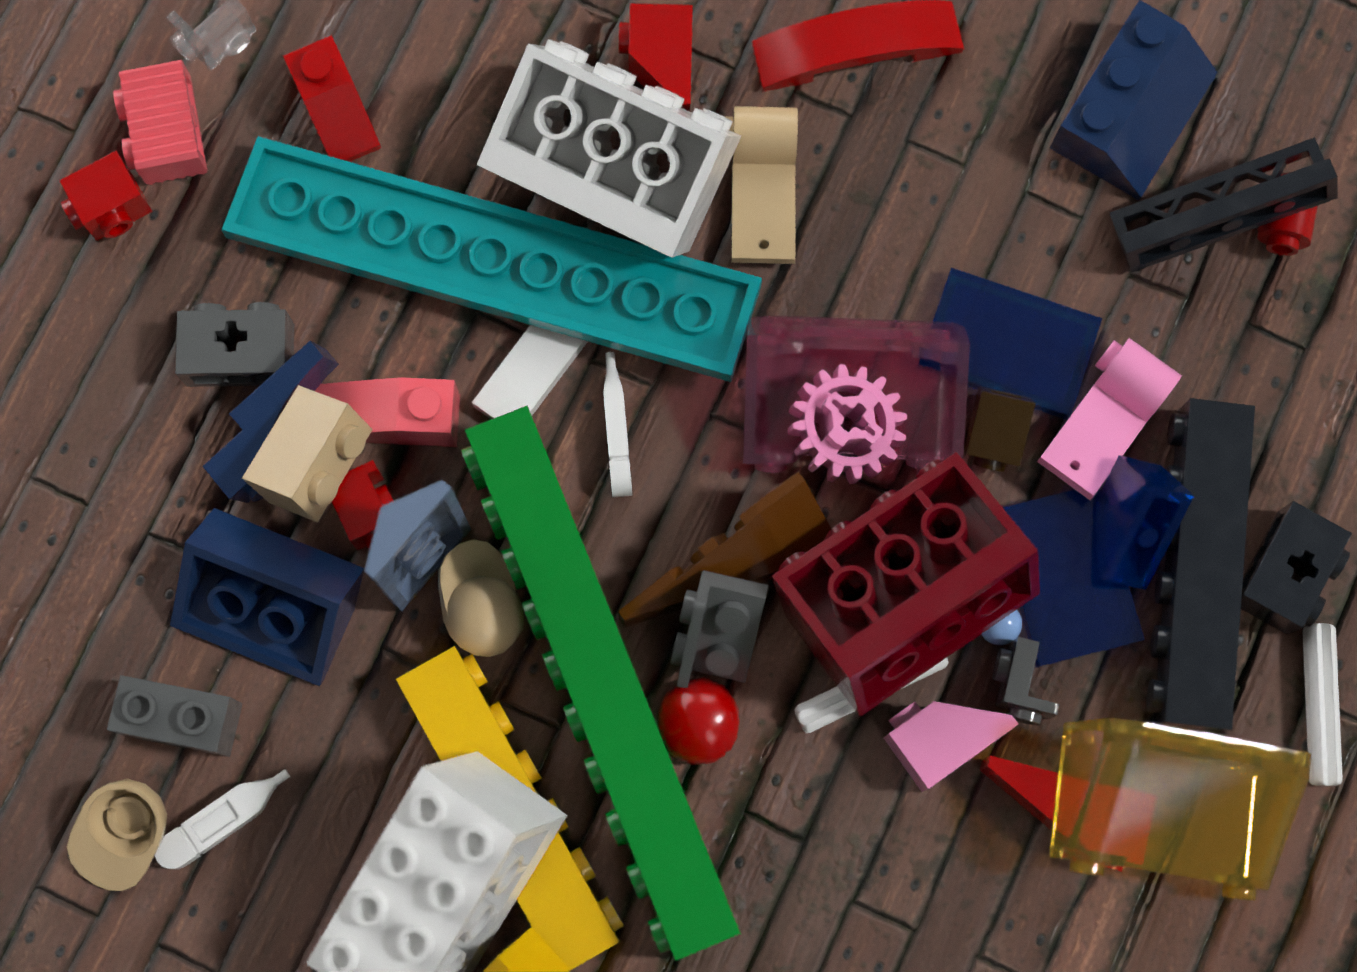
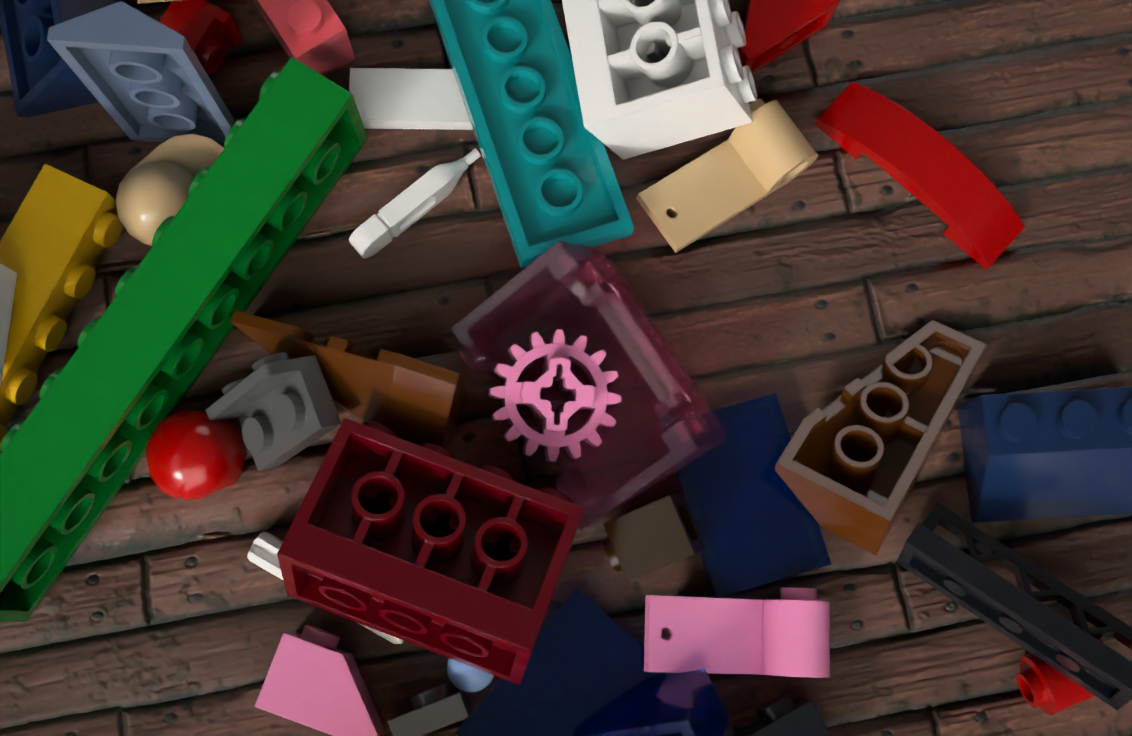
camera: 50 degrees right, 0 degrees up
none -> reddish brown wedge [775,320,987,556]

